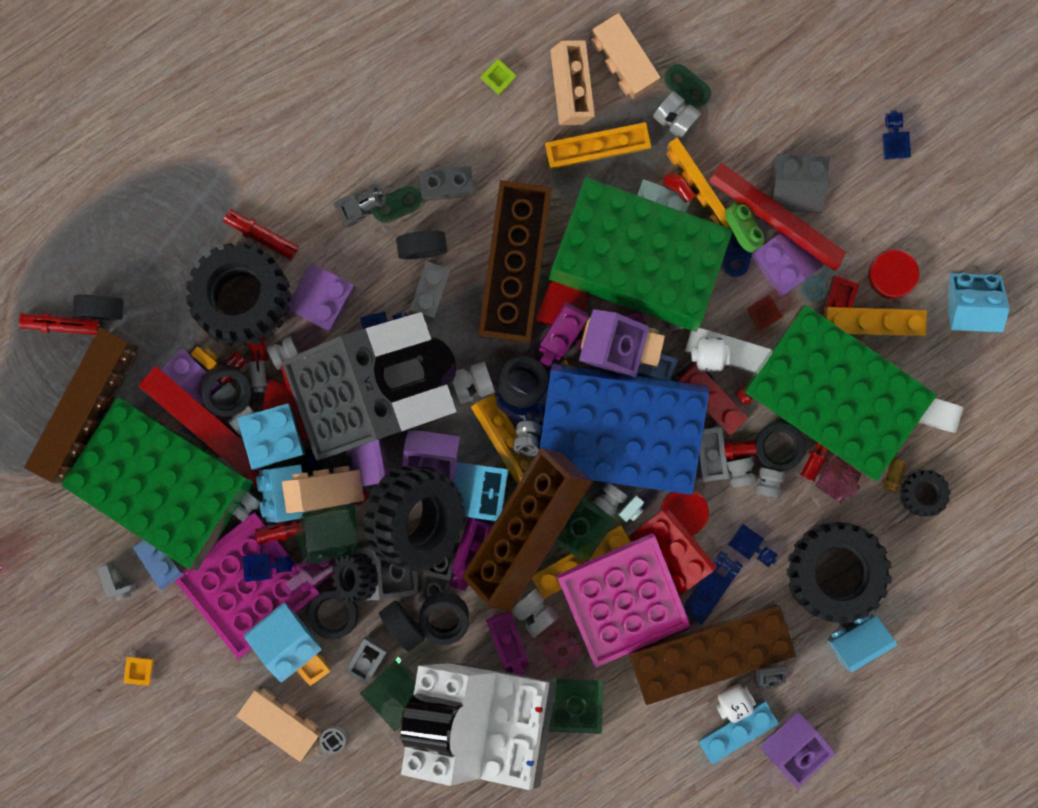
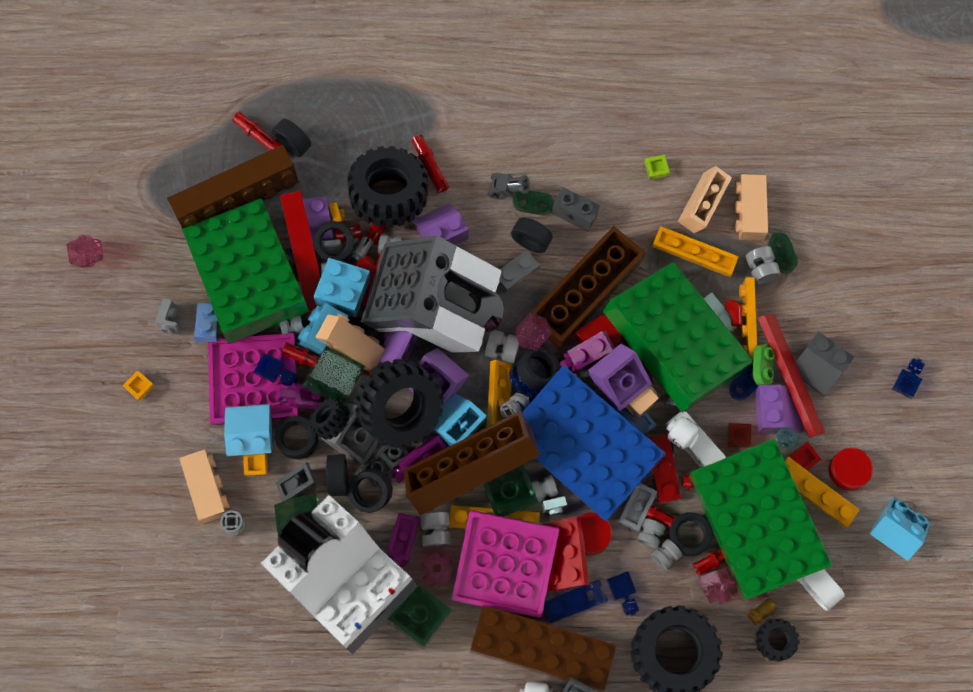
camera: 30 degrees right, 15 degrees down
none -> clear pink brick [514,313,552,351]

